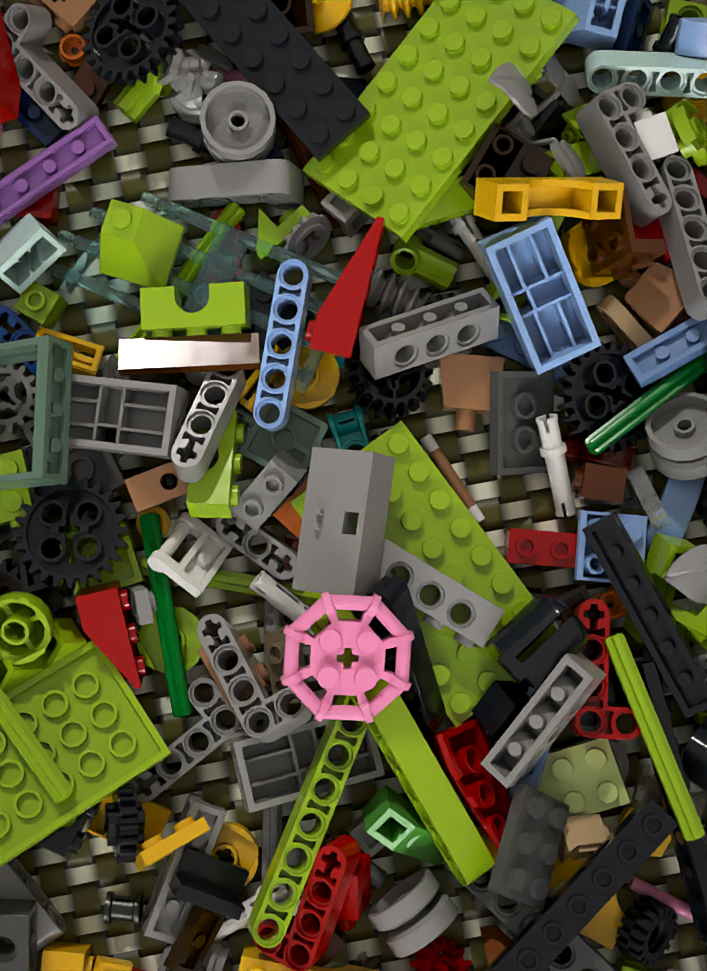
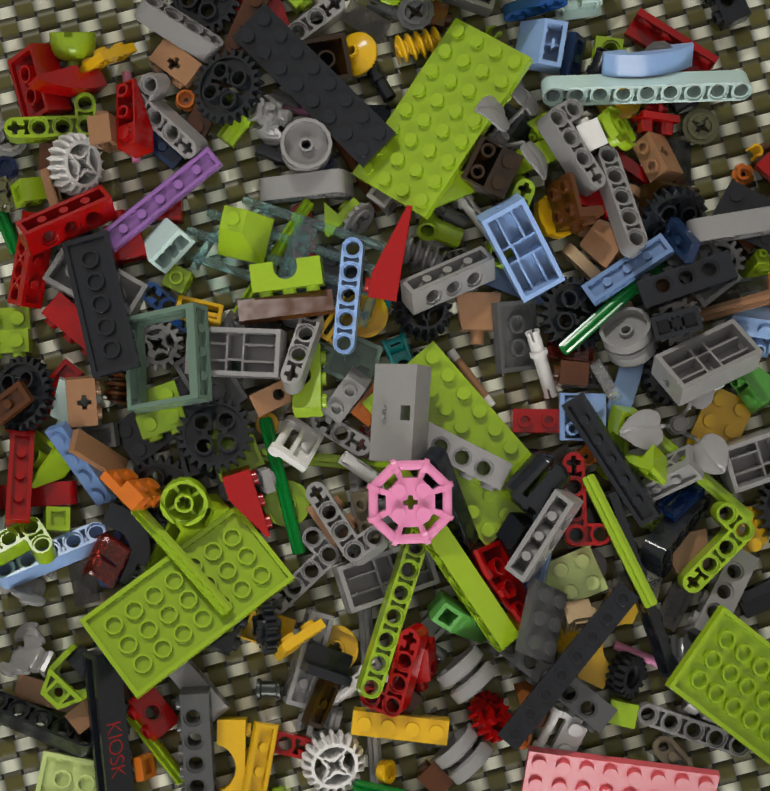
camera: 10 degrees left, 0 degrees up
yellow arch [473,177,624,222] -> none

